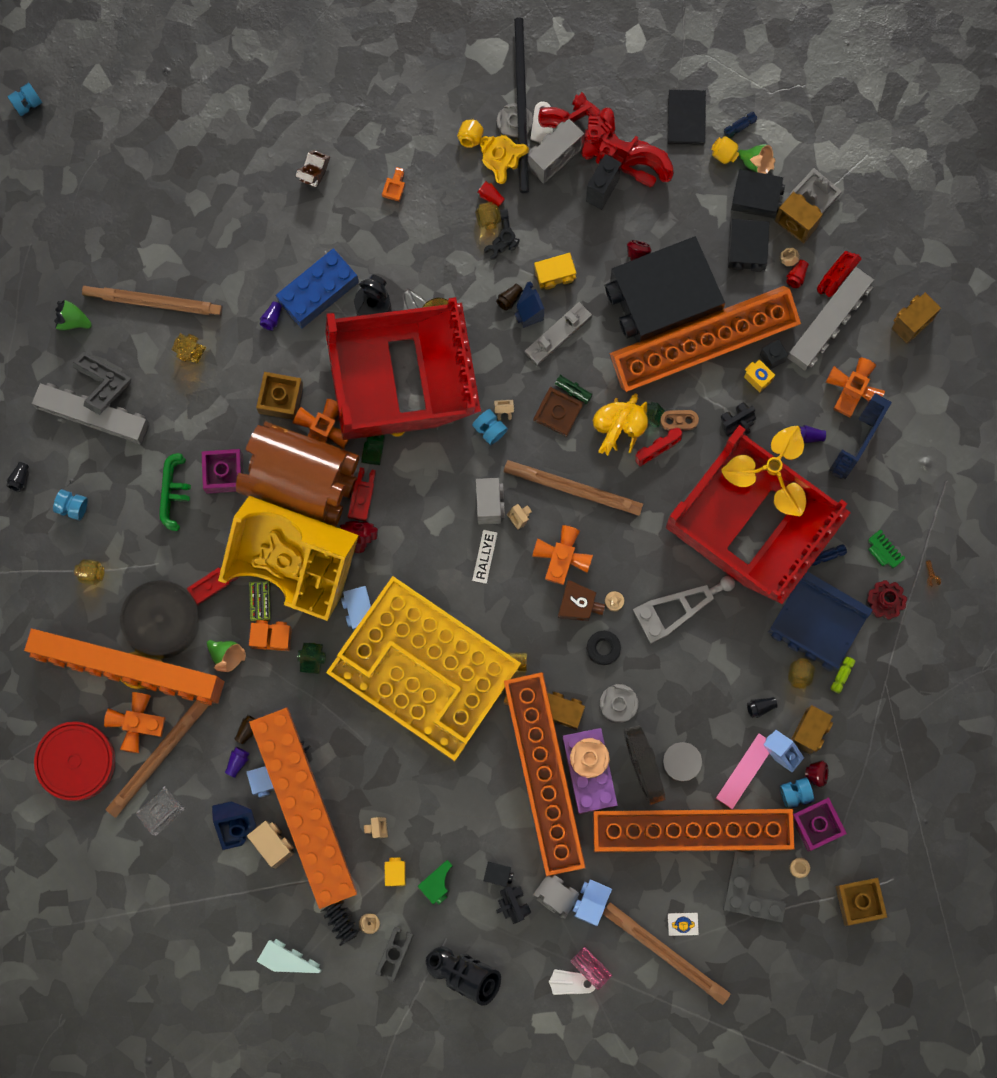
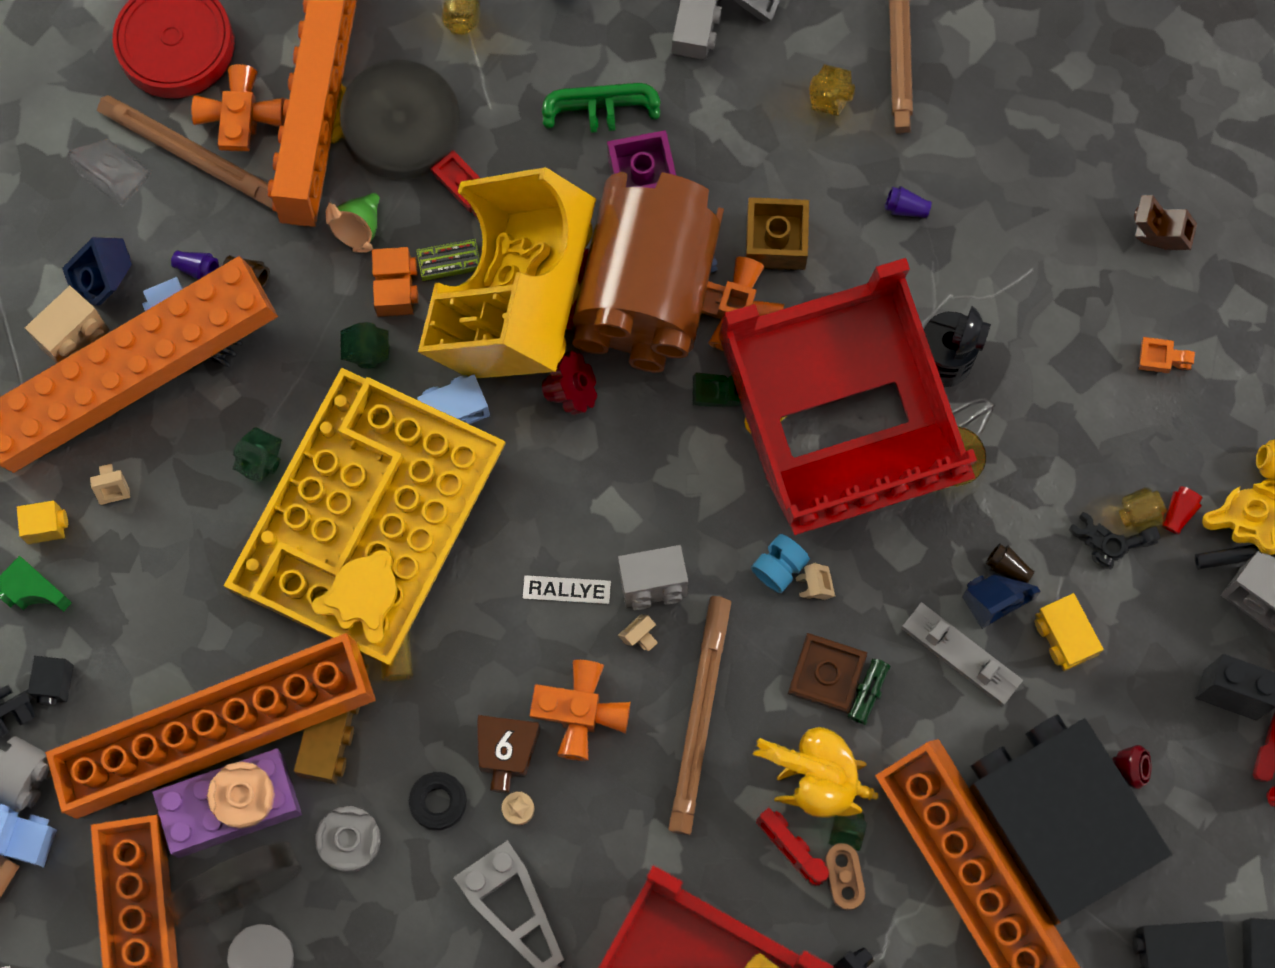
camera: 80 degrees right, 5 degrees down
blue brick [276,248,359,329] -> none
red hinge [348,467,376,522] -> none
none -> clear green brick [233,427,282,482]
none -> yellow tile [312,550,398,644]

